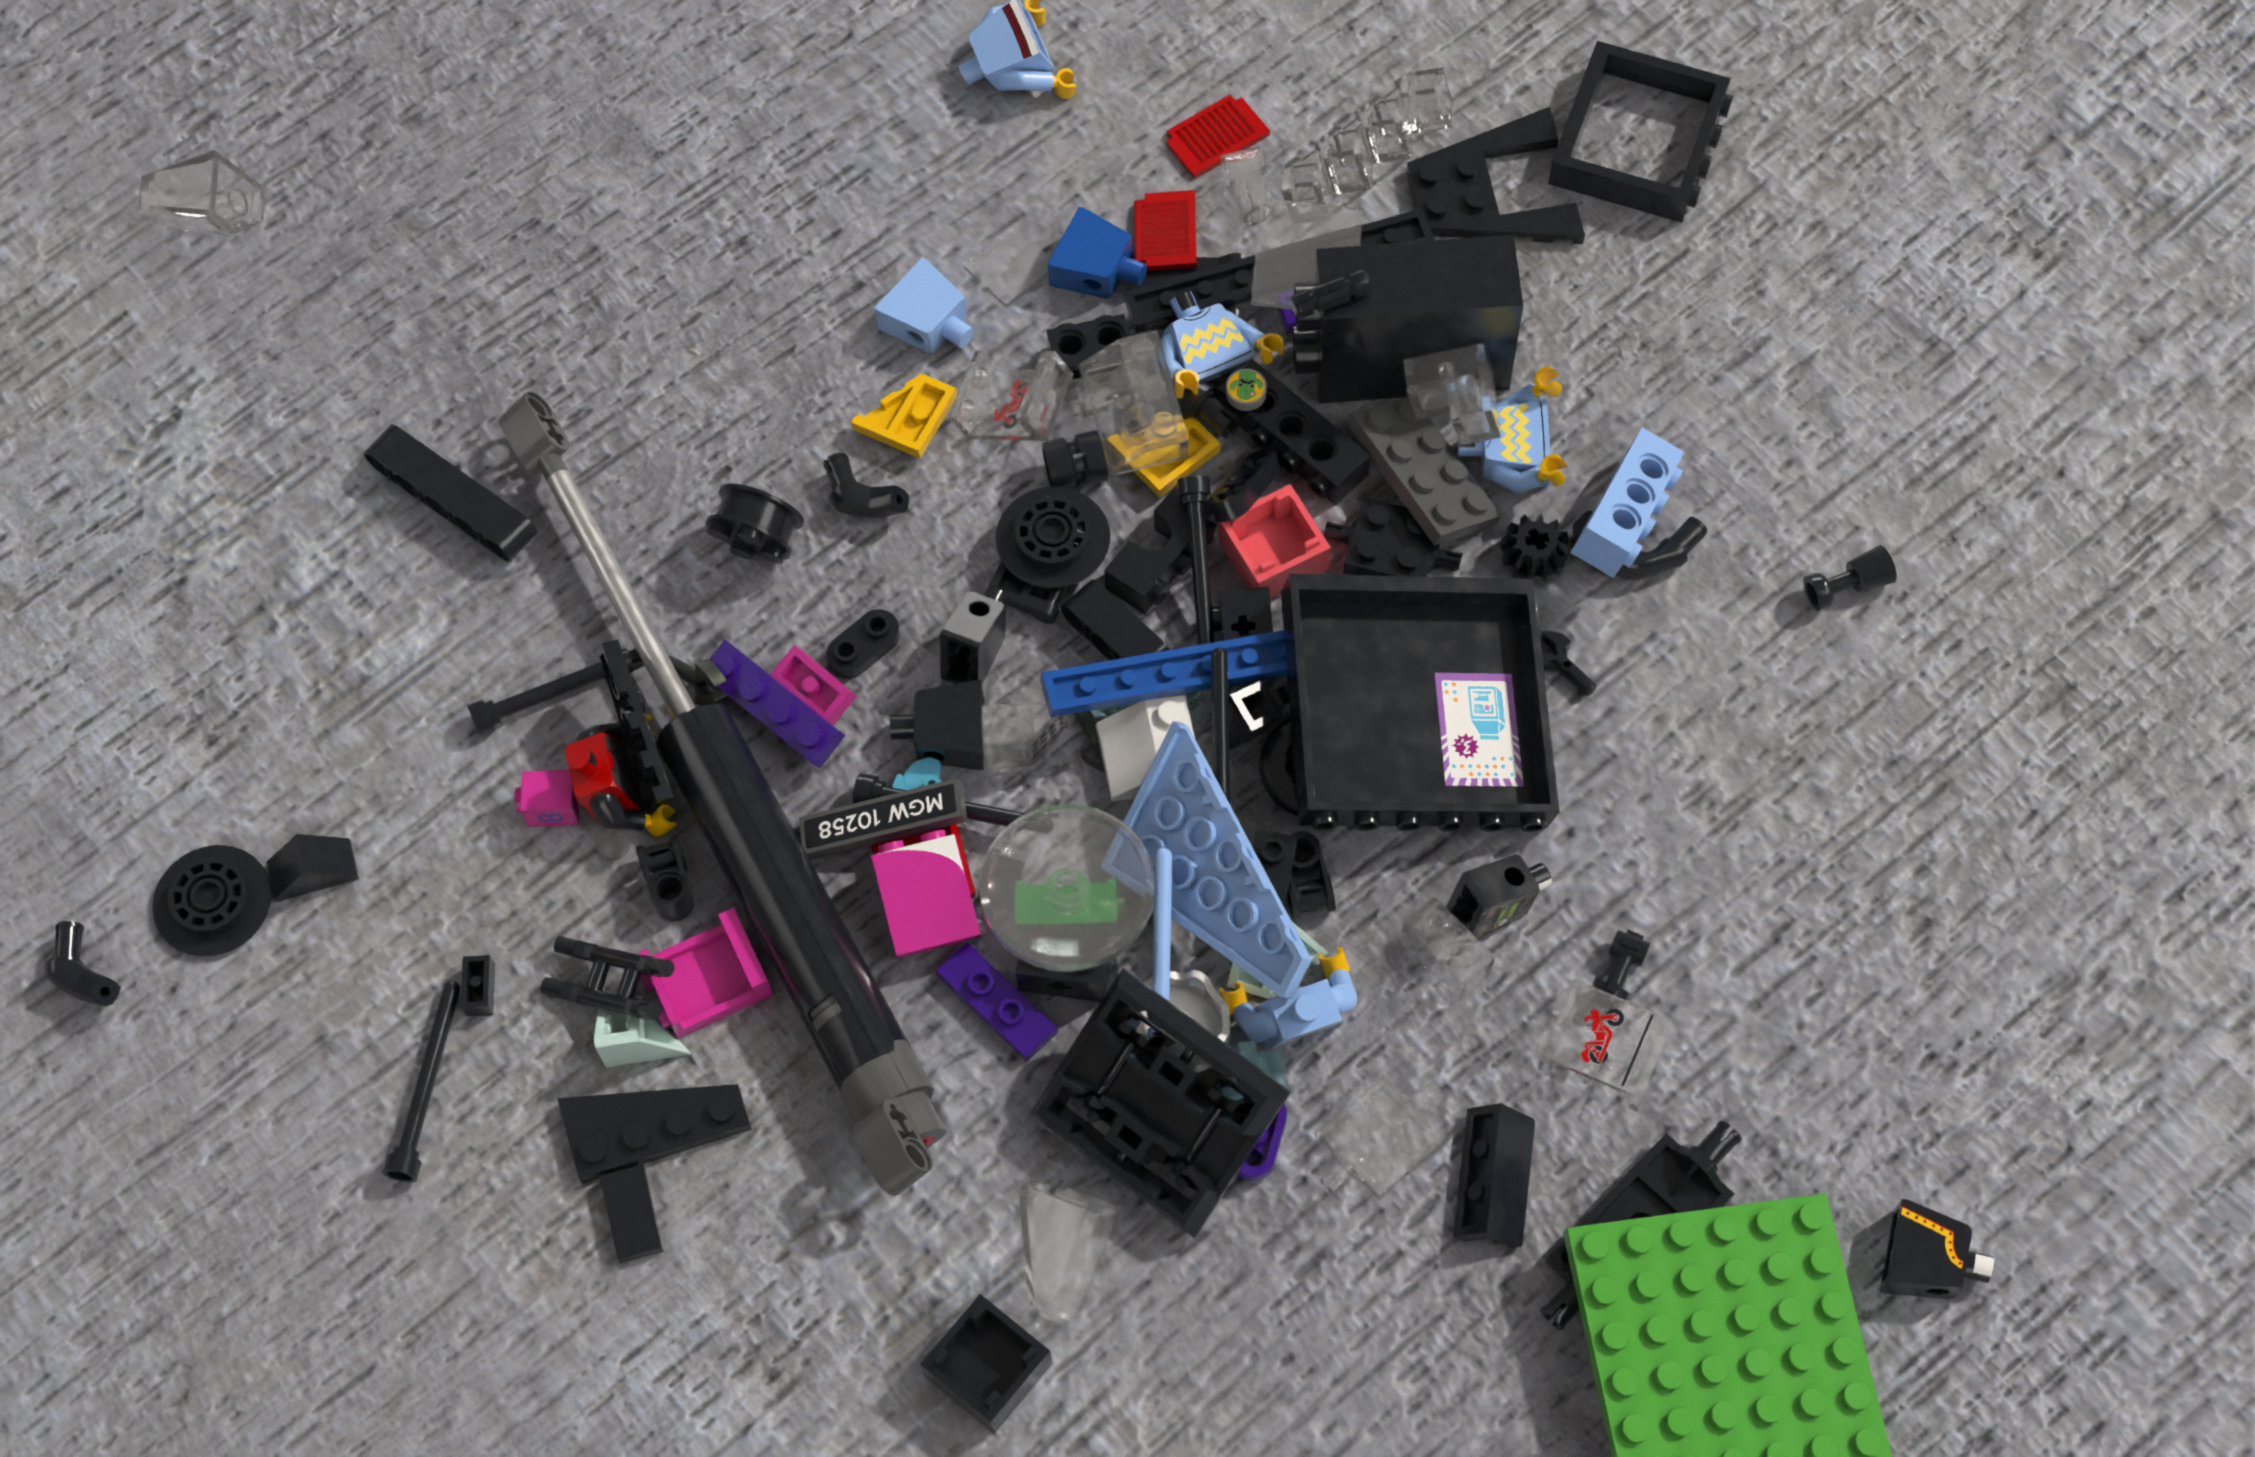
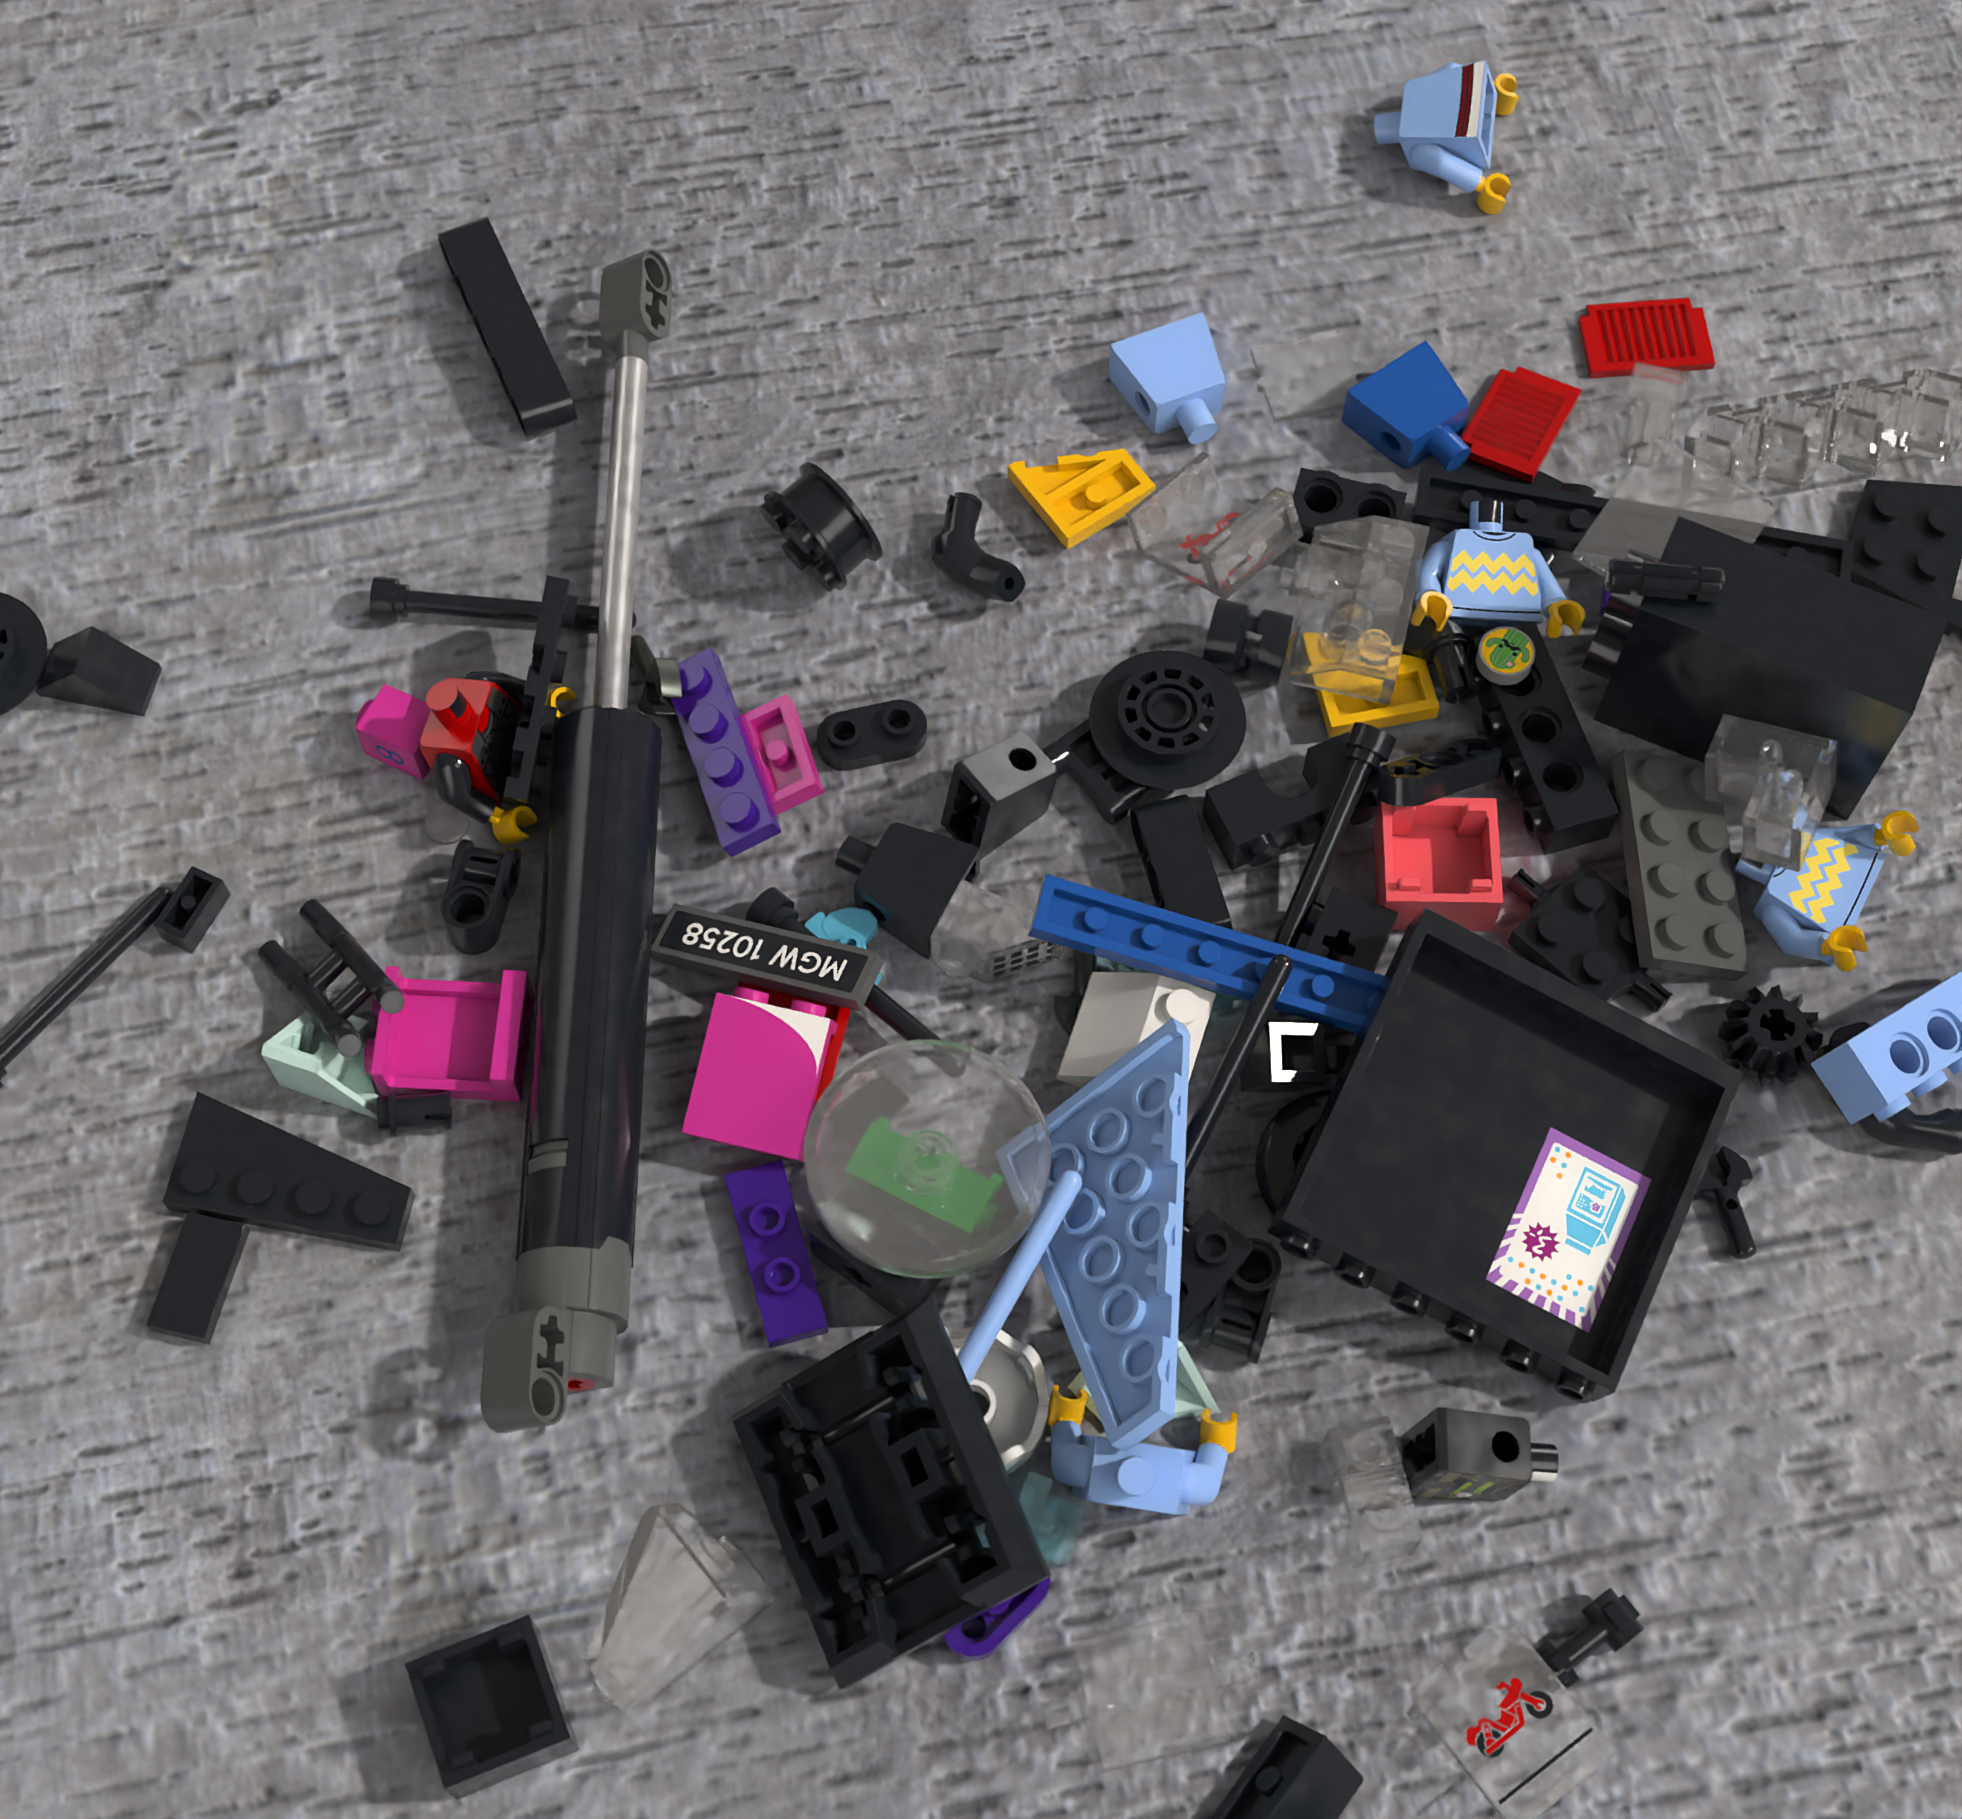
camera: 25 degrees right, 0 degrees up
none -> black pin [377,1089,452,1137]

